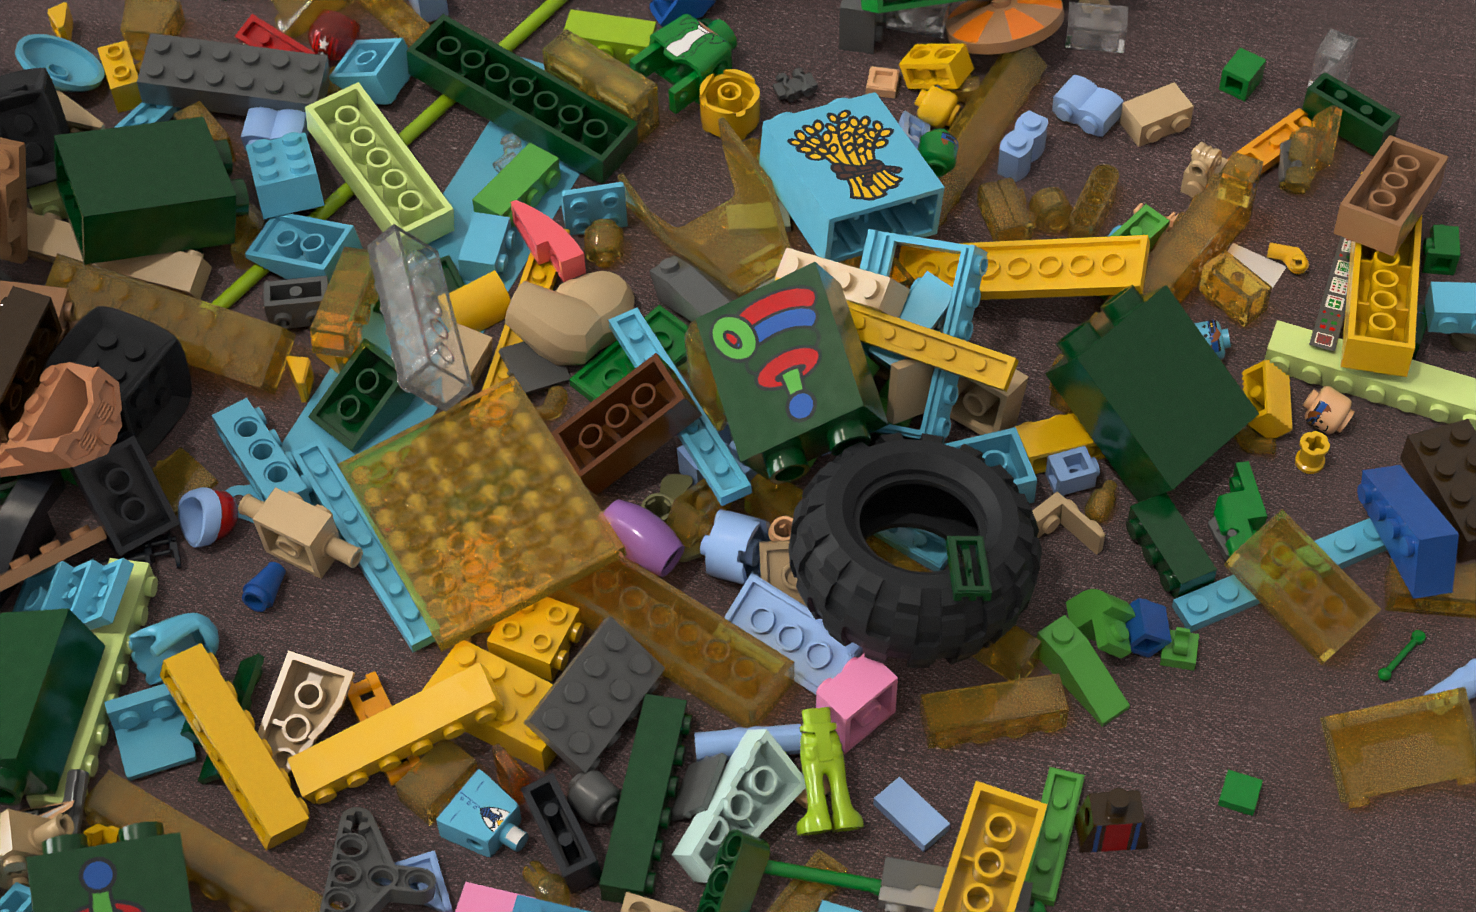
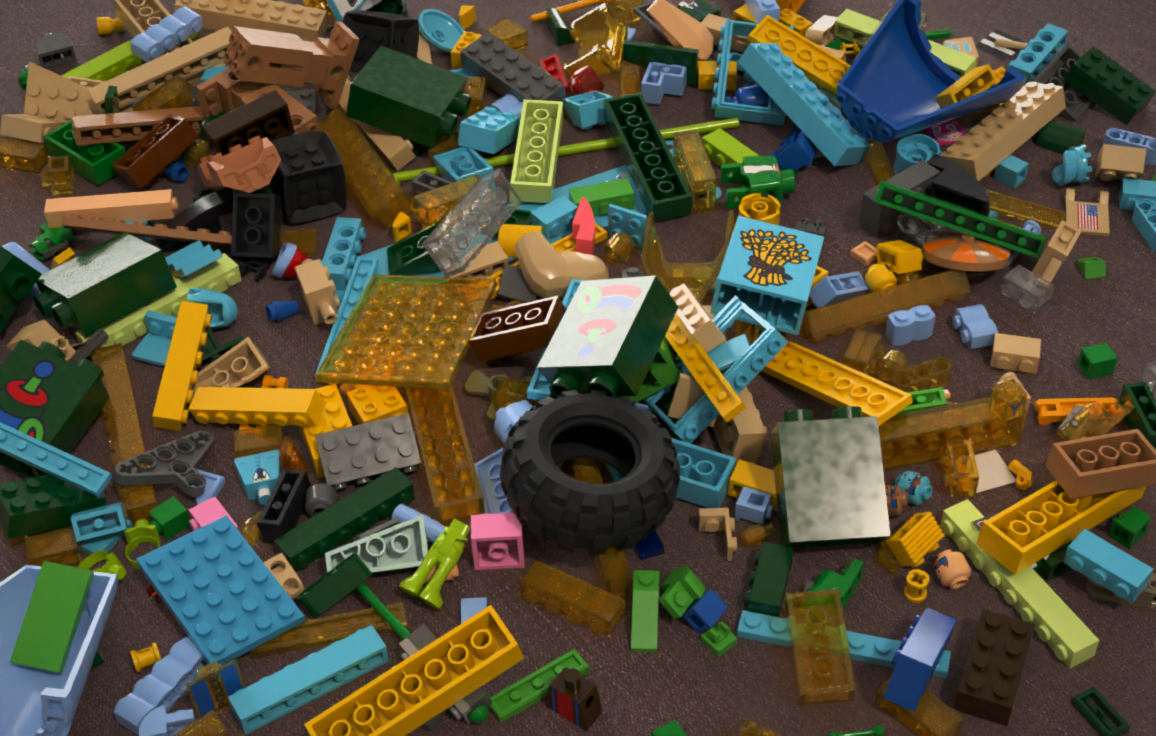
camera: 40 degrees right, 10 degrees down
medium lavender piece [597,499,685,577] -> none
green head [918,129,959,177] -> none
dark green tile [946,536,992,601] -> none

